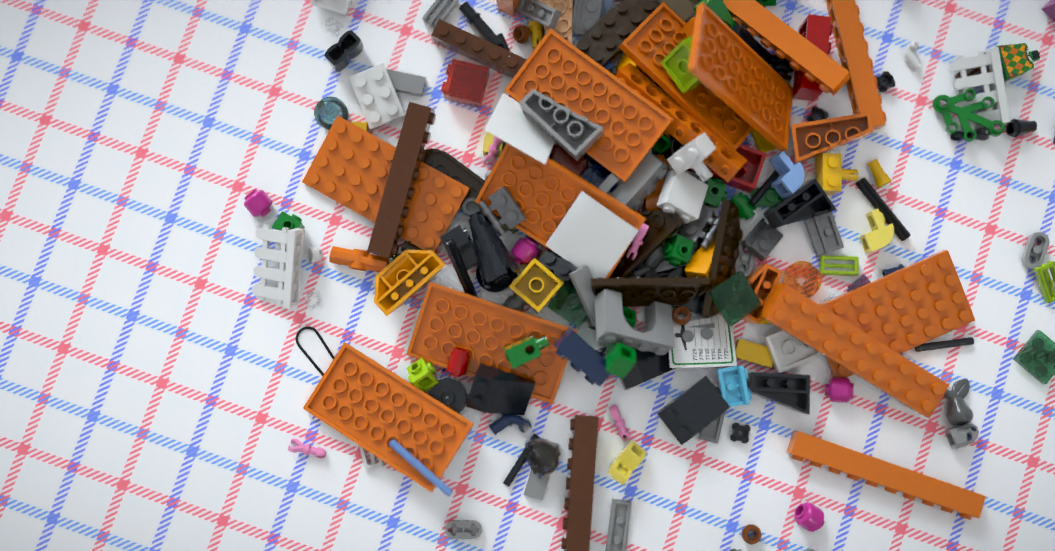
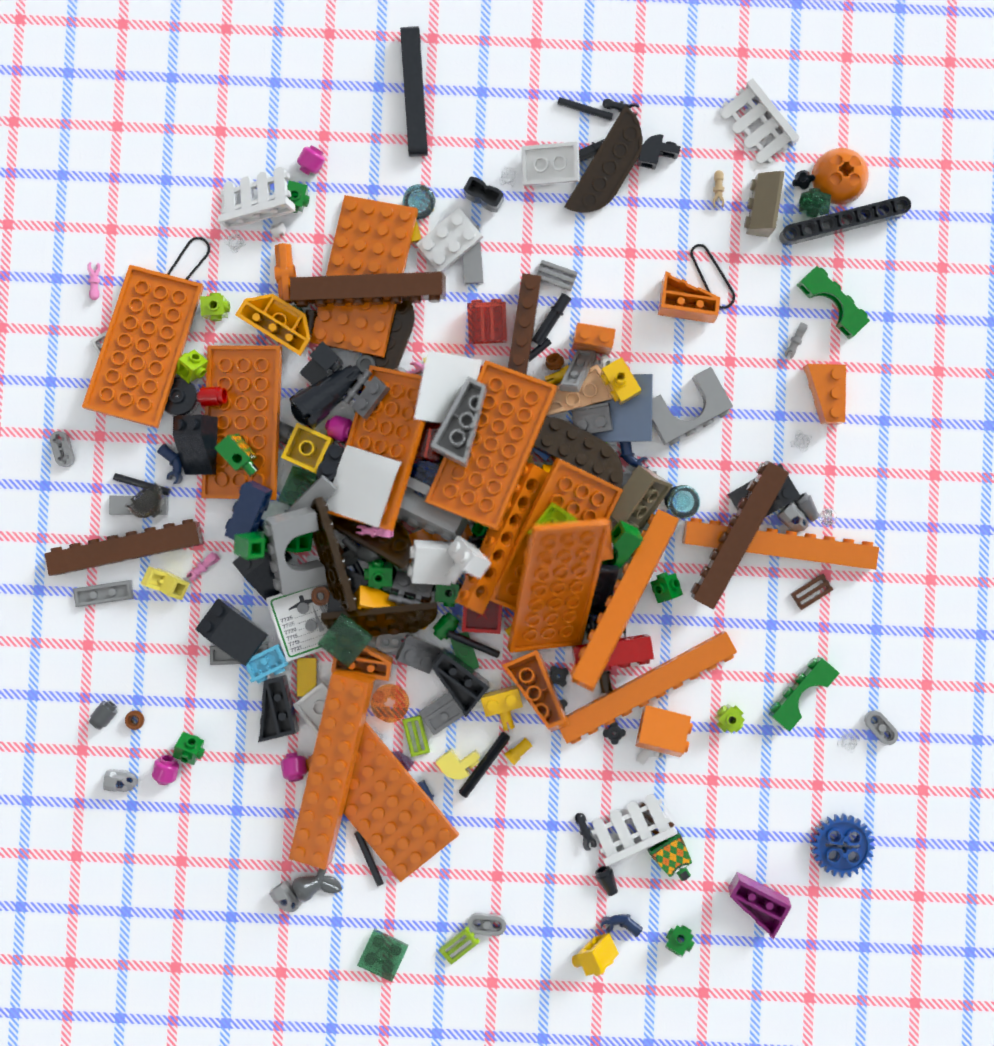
camera: 80 degrees right, 5 degrees up
medium blue bar [389,439,454,497] -> none
black axle [443,238,478,297] -> none
black plate [730,423,751,444] -> none
light blue brick [768,151,805,199] -> none
orange brick [786,430,986,520] -> none
green plant [932,88,1005,142] -> none
none -> green brick [173,732,205,765]
none -> lime brick [200,293,230,322]
none -> black beam [400,26,428,157]
none -> orange brick [635,705,693,757]

